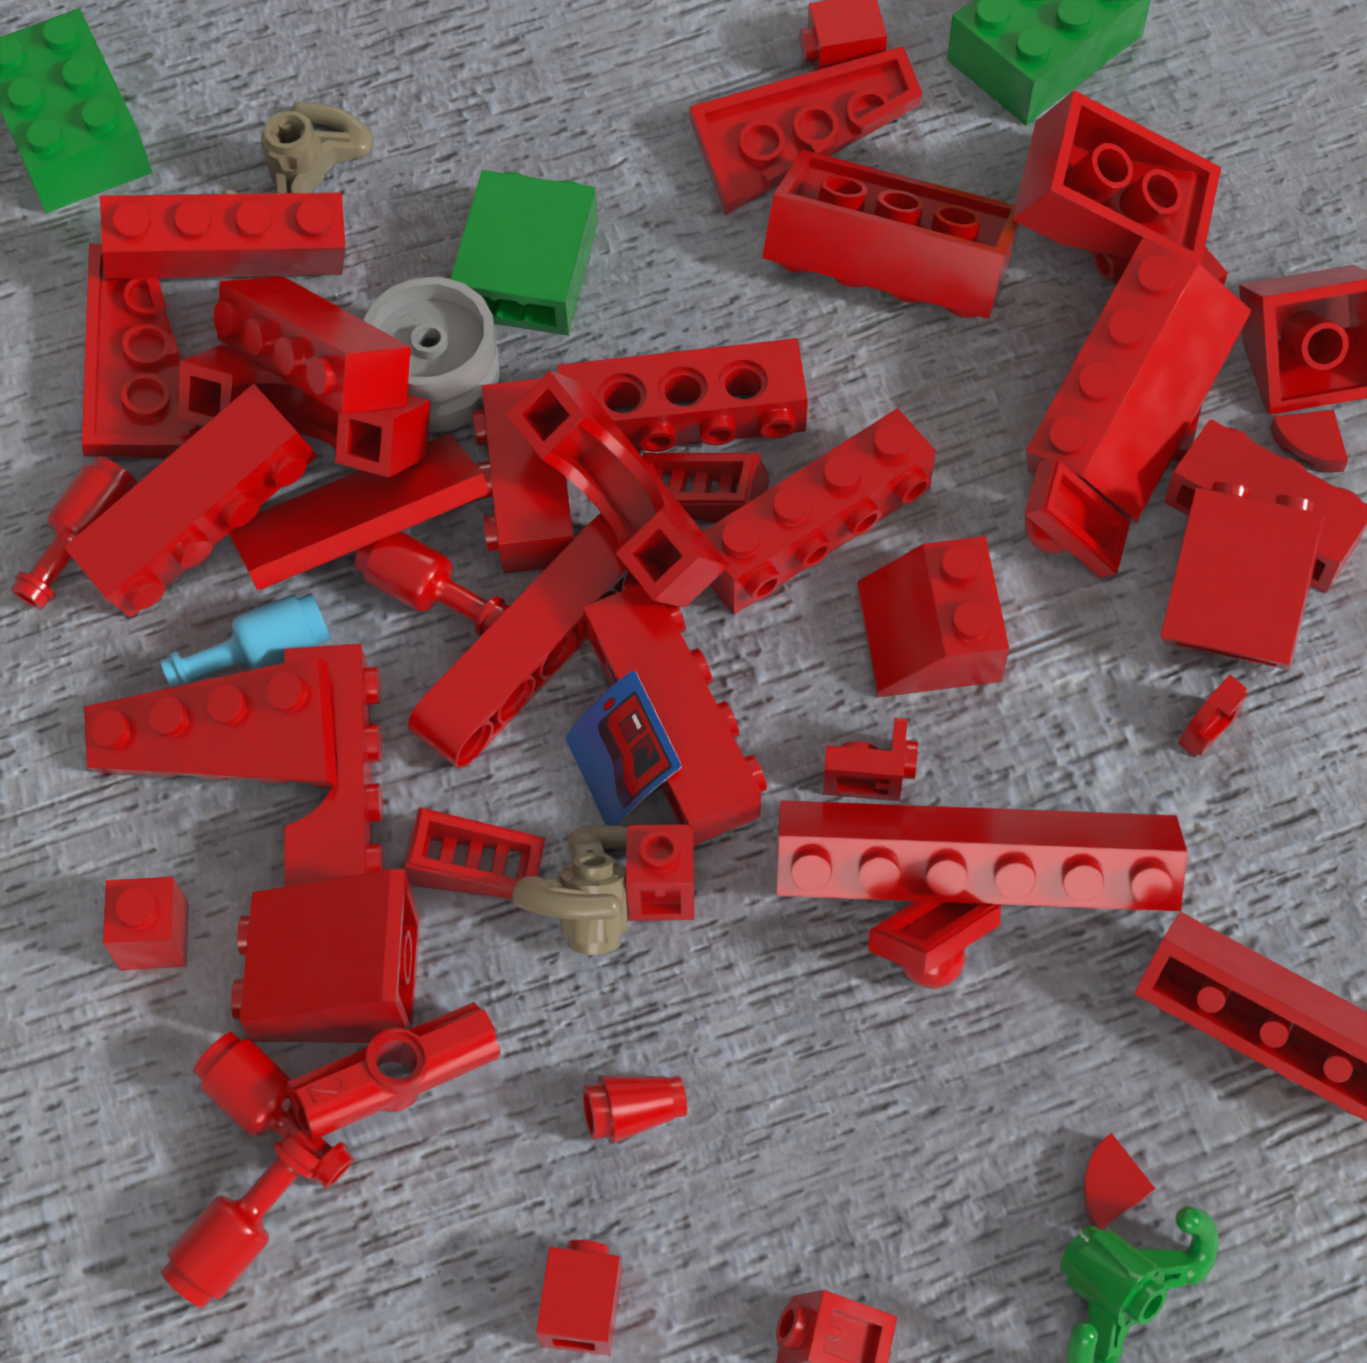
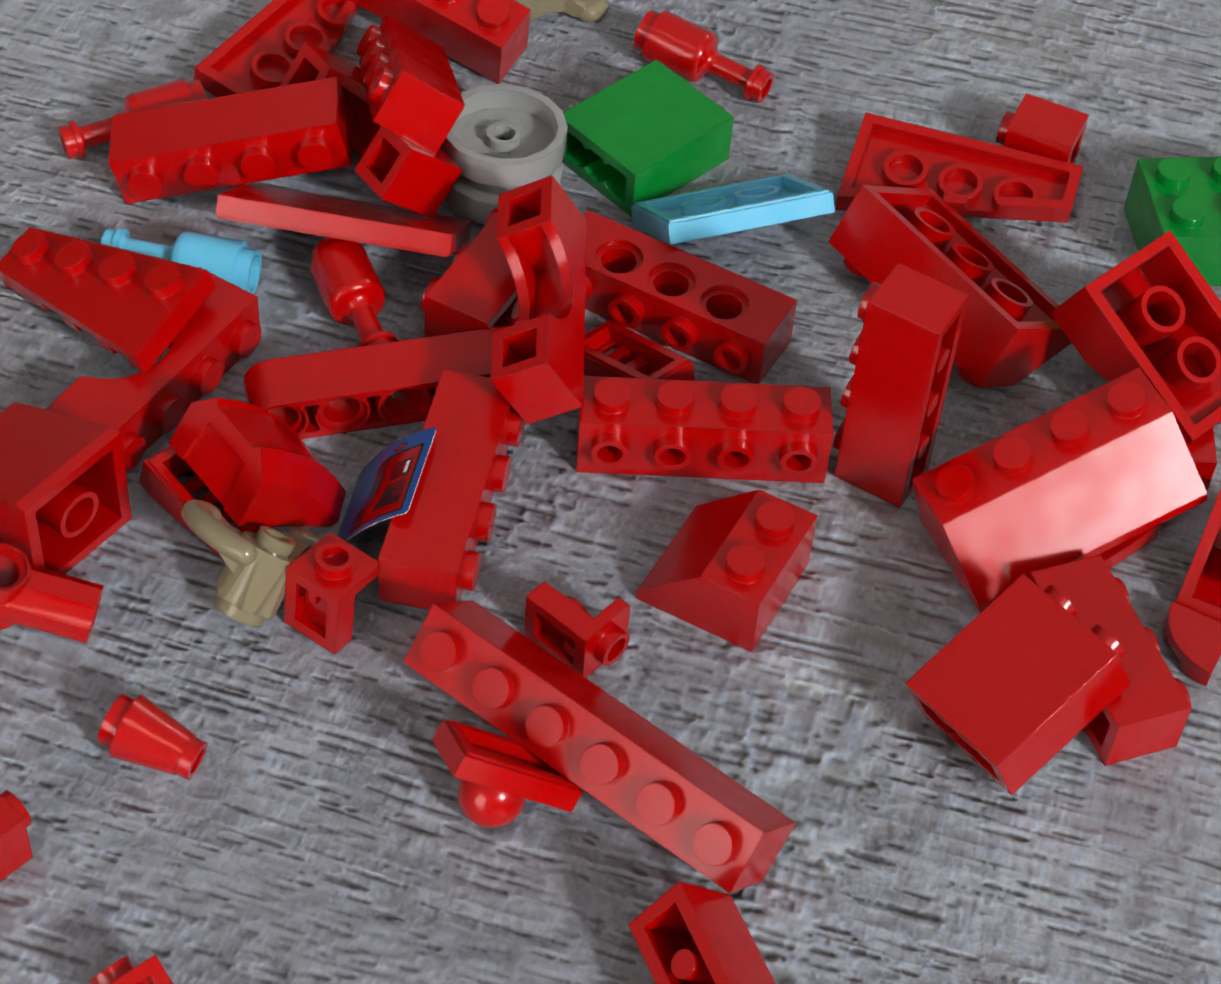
camera: 30 degrees right, 15 degrees down
red tile [1024,457,1130,578] -> none
red tile [1178,675,1247,757] -> none
none -> red slope [168,397,346,527]
none -> medium azure tile [631,173,835,245]
none -> red piece [633,10,774,103]
none -> red brick [833,263,969,508]

